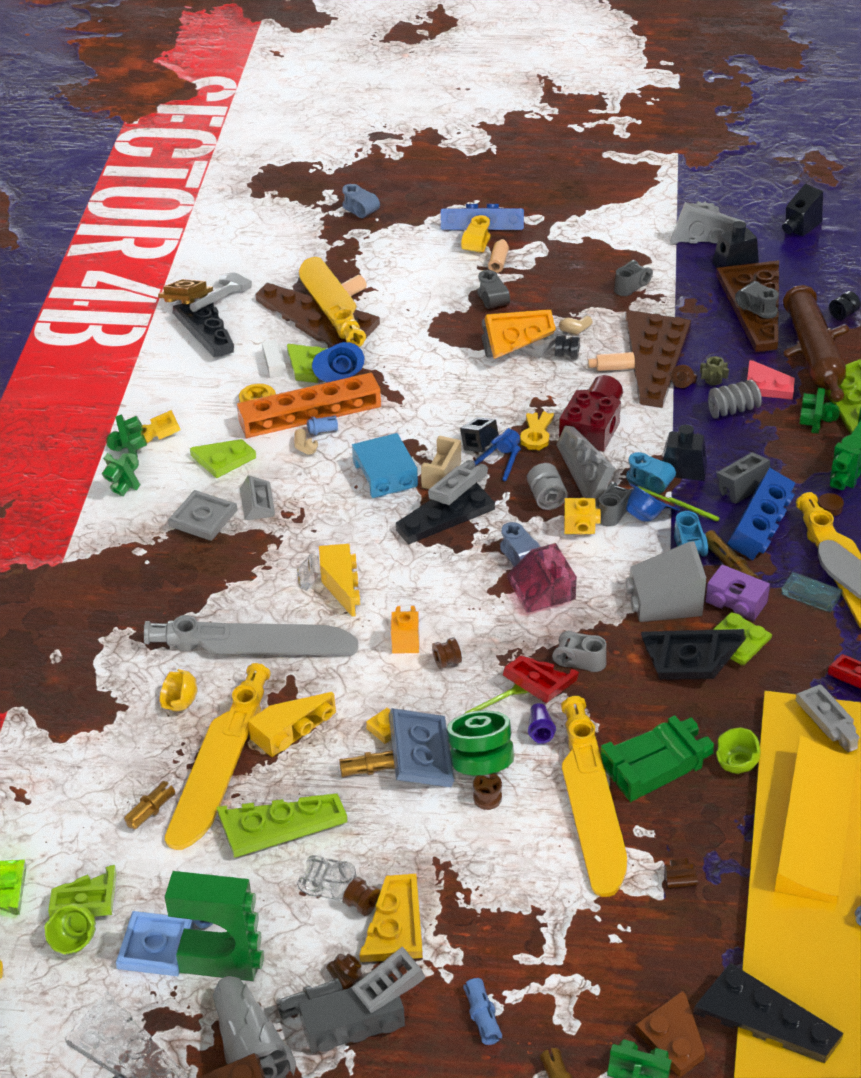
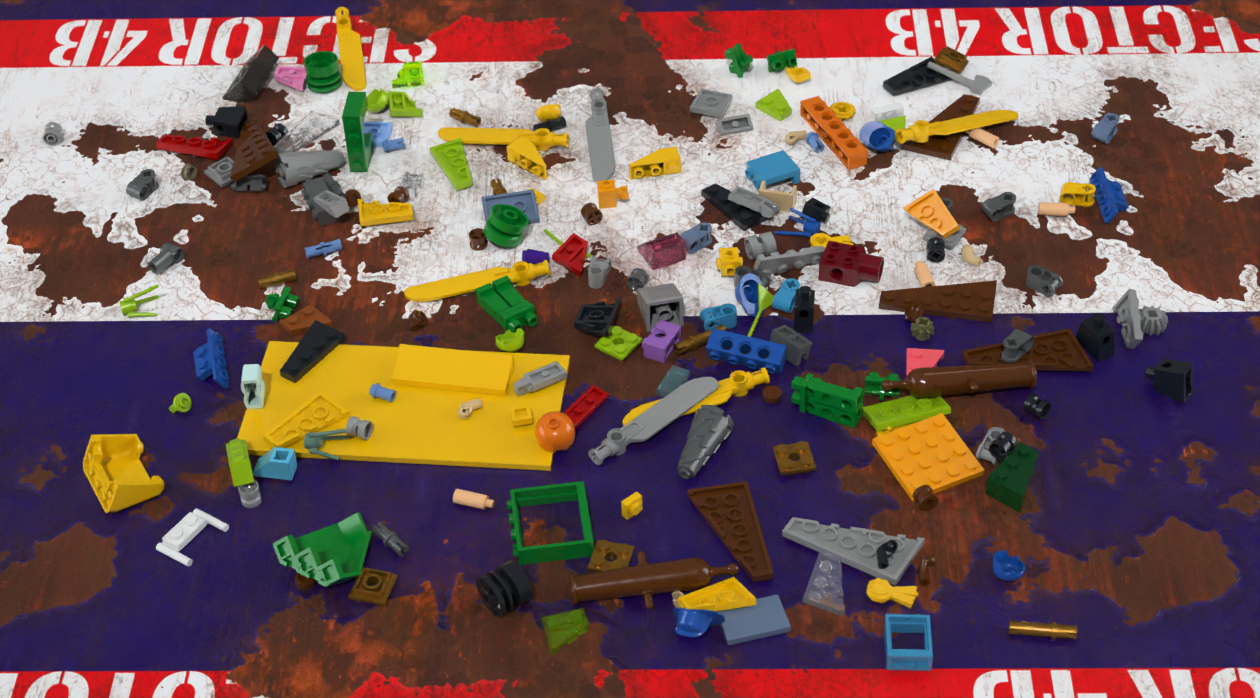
camera: 85 degrees right, 0 degrees up
light grey piece [708,380,762,418] -> none
none -> black axle [533,117,566,132]
none -> dark grey wheel [626,268,649,291]

